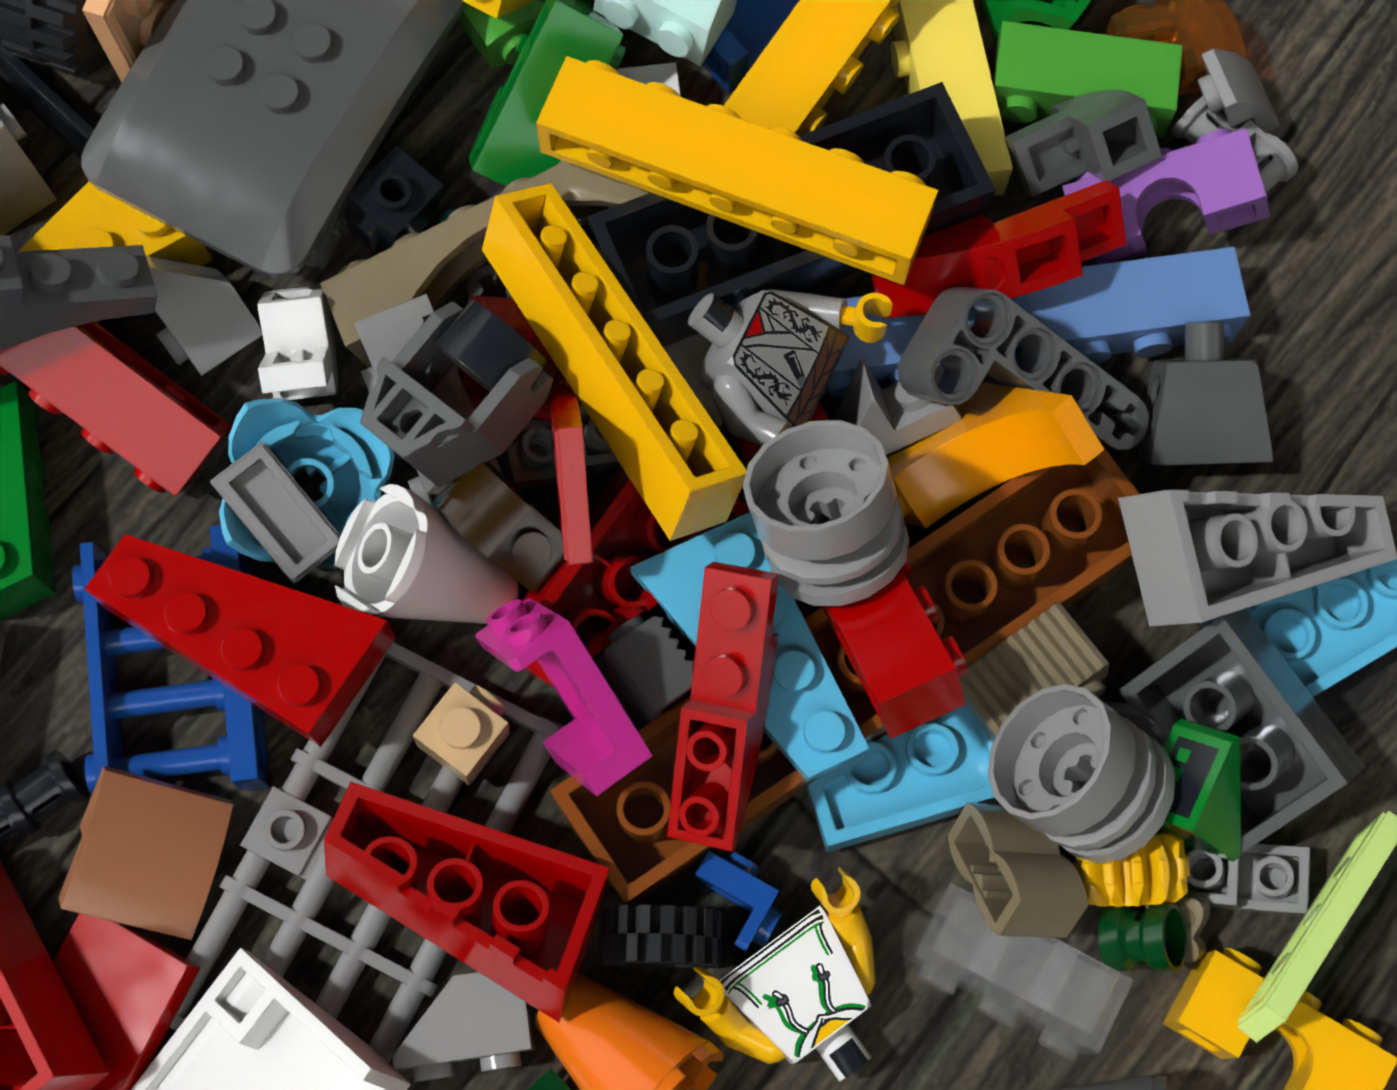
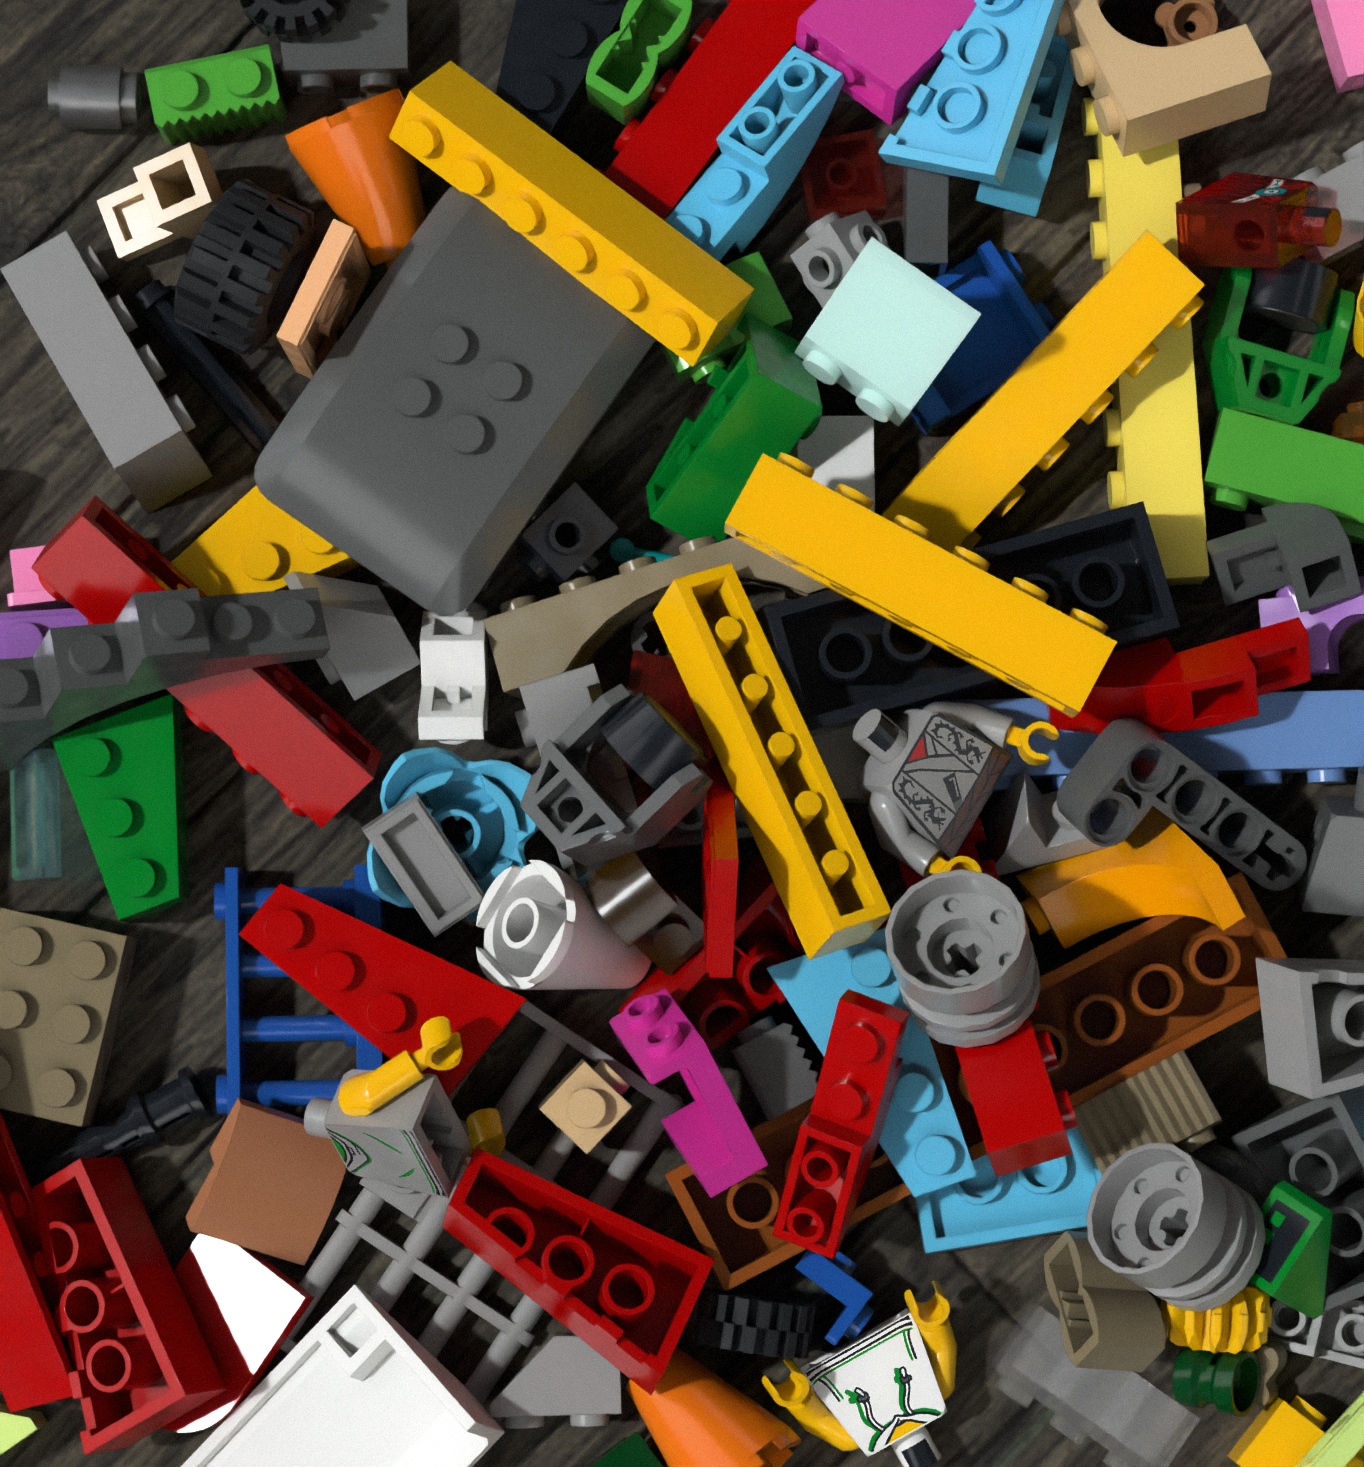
camera: 10 degrees right, 10 degrees up
none -> torso [304,1016,506,1198]

